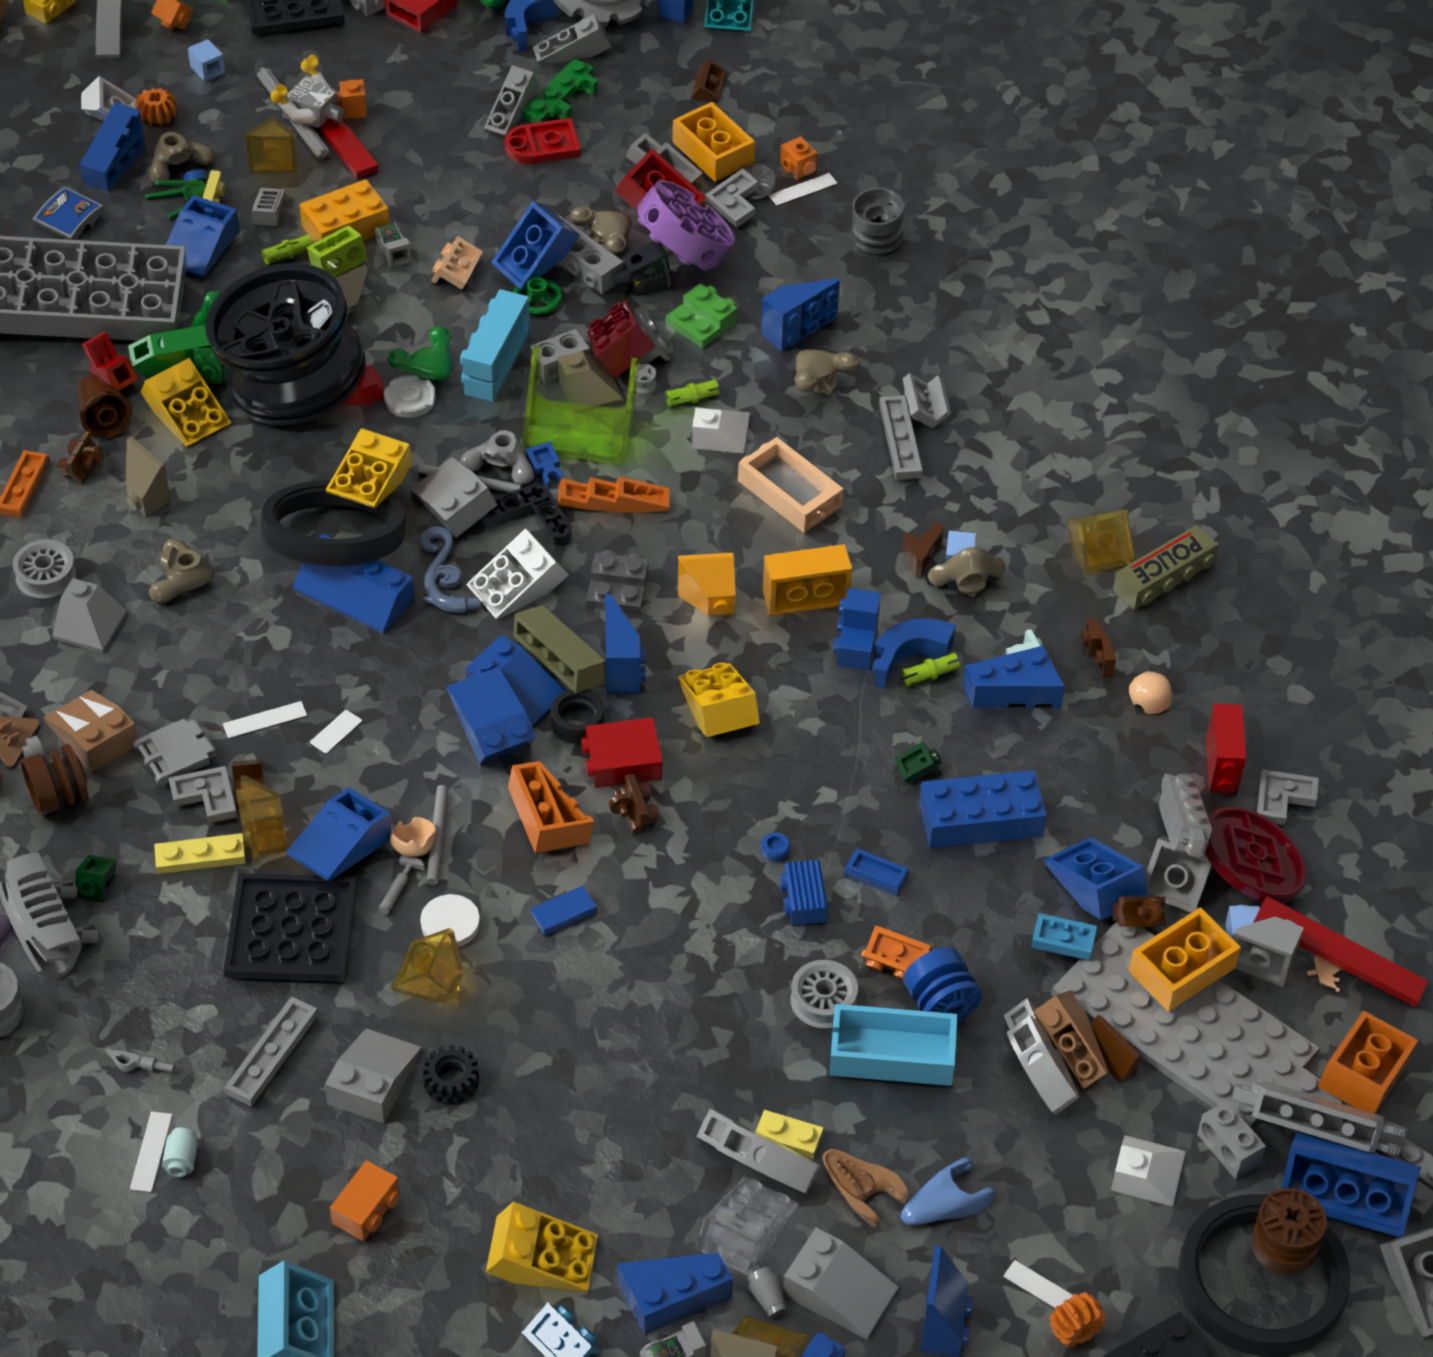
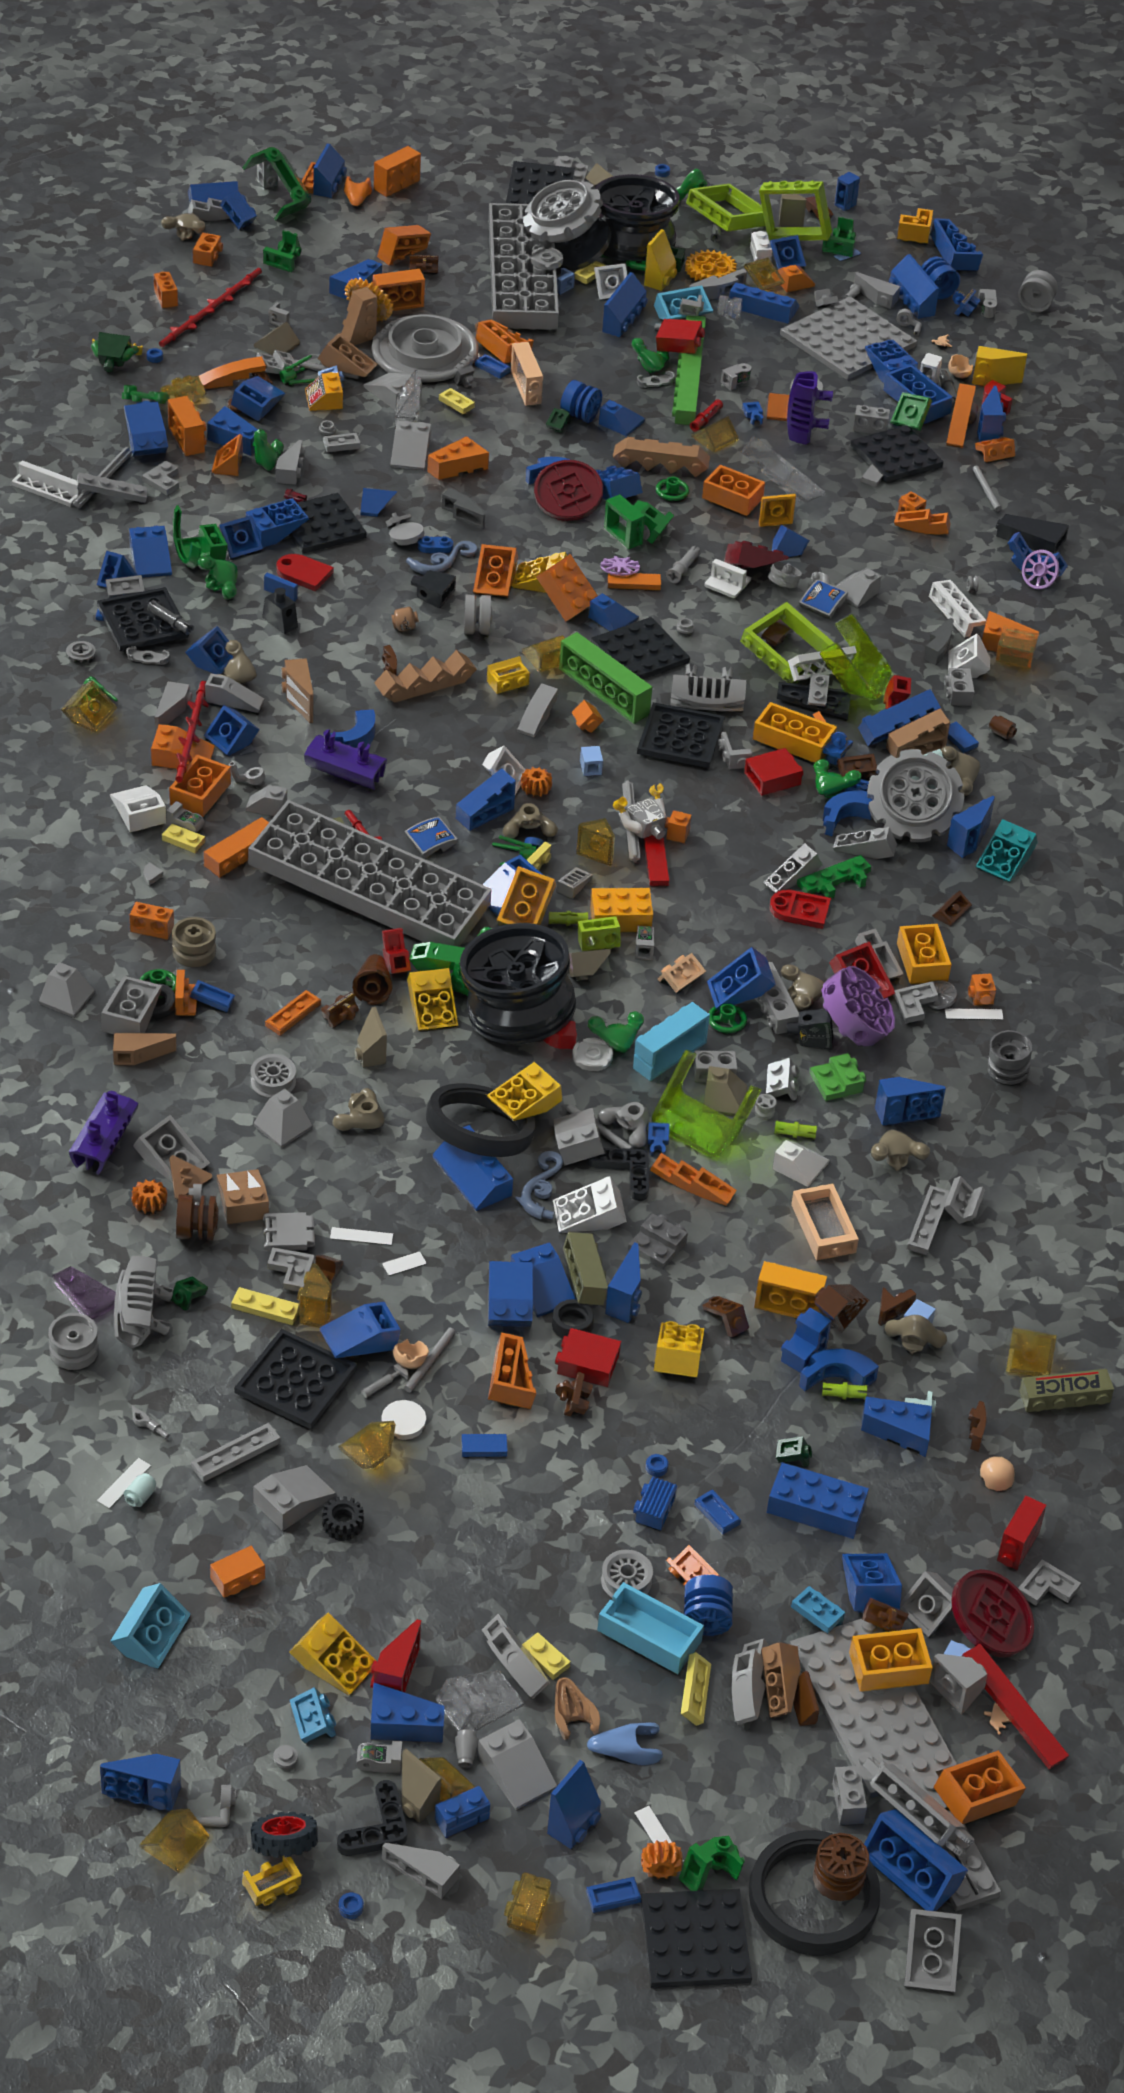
camera: 25 degrees right, 5 degrees down
dark red slope [587,300,655,379] -> none
light orange slope [678,553,736,615] -> none
white slope [1111,1136,1186,1207] -> none
light grey hinge [1159,773,1212,858] -> none
none -> red slope [370,1619,422,1693]
none -> light orange brick [497,866,556,926]
none -> green tile [679,1836,745,1891]
none -> light yellow plate [681,1652,711,1726]
none -> reddish brown bracket [702,1296,749,1337]
none -> reddish brown wedge [814,1284,870,1333]

